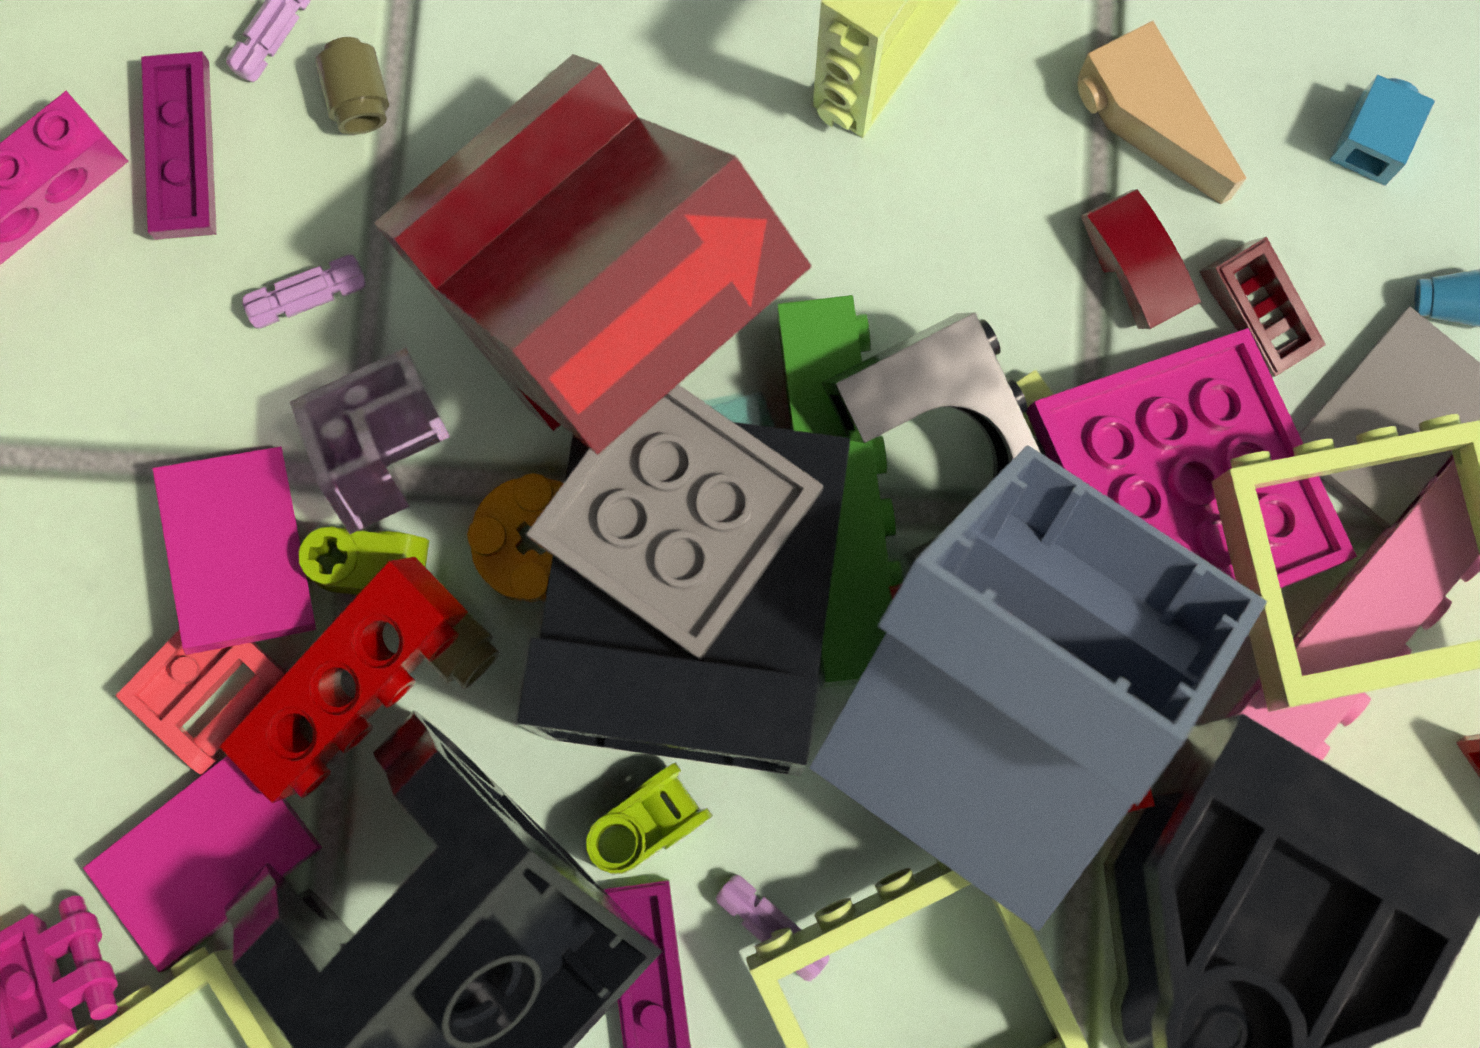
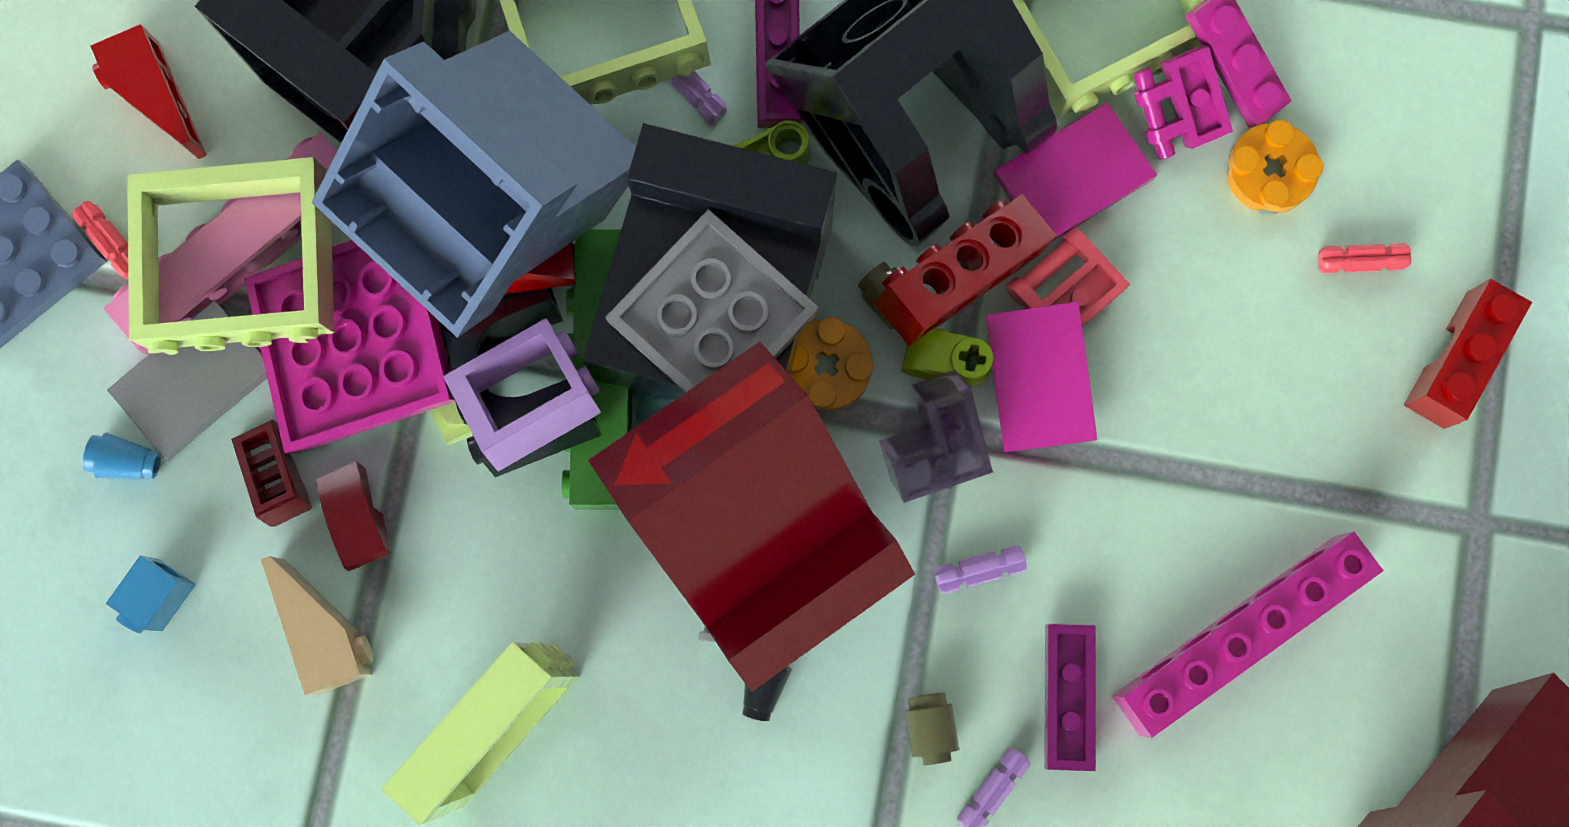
camera: 175 degrees left, 0 degrees up
none -> lavender window [443,318,601,471]

